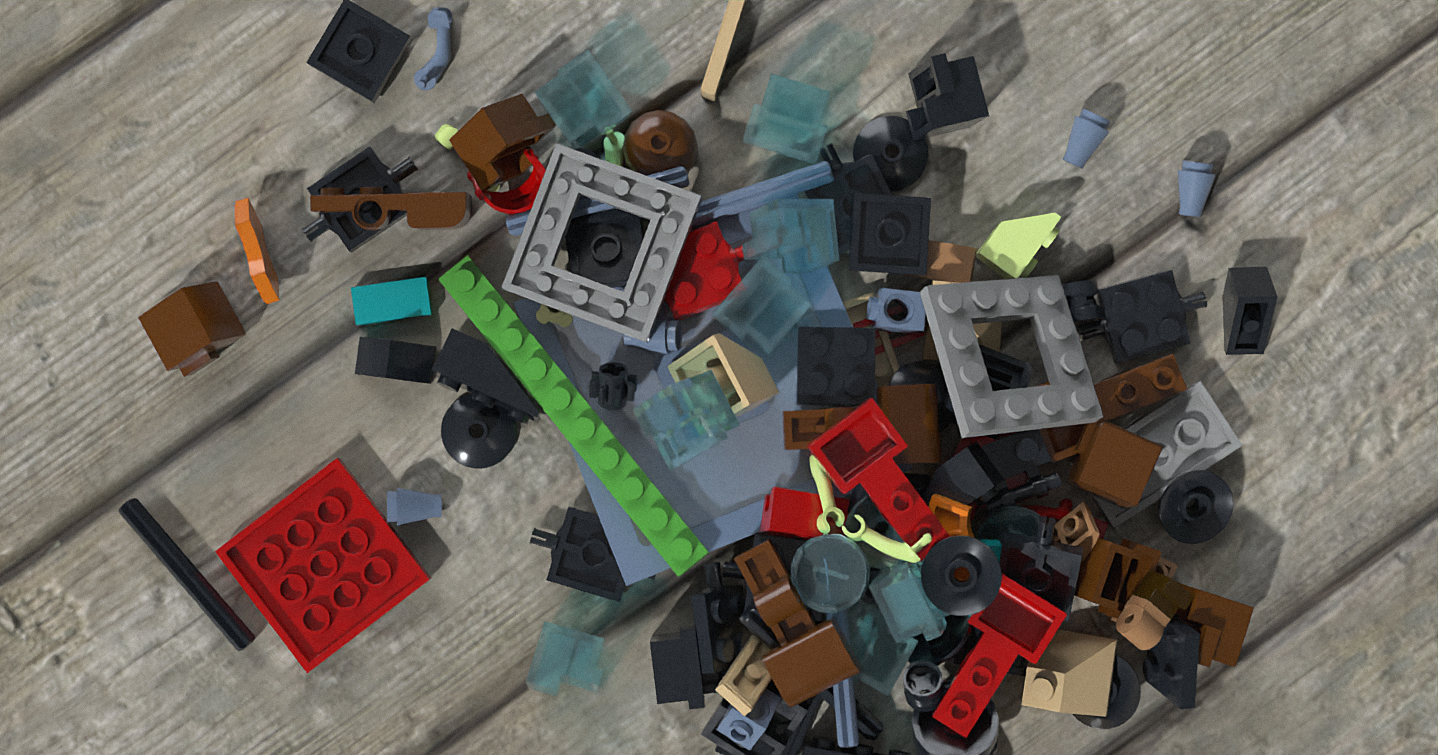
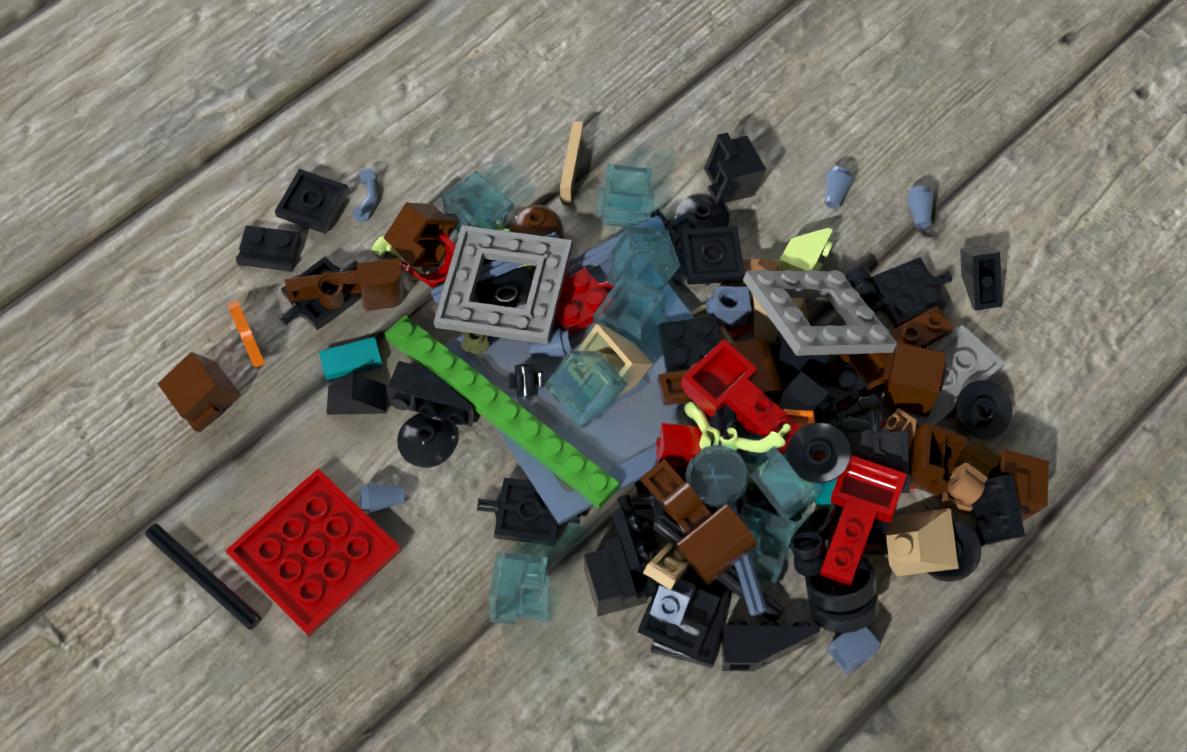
camera: 10 degrees left, 25 degrees down
none -> black plate [236,225,301,272]

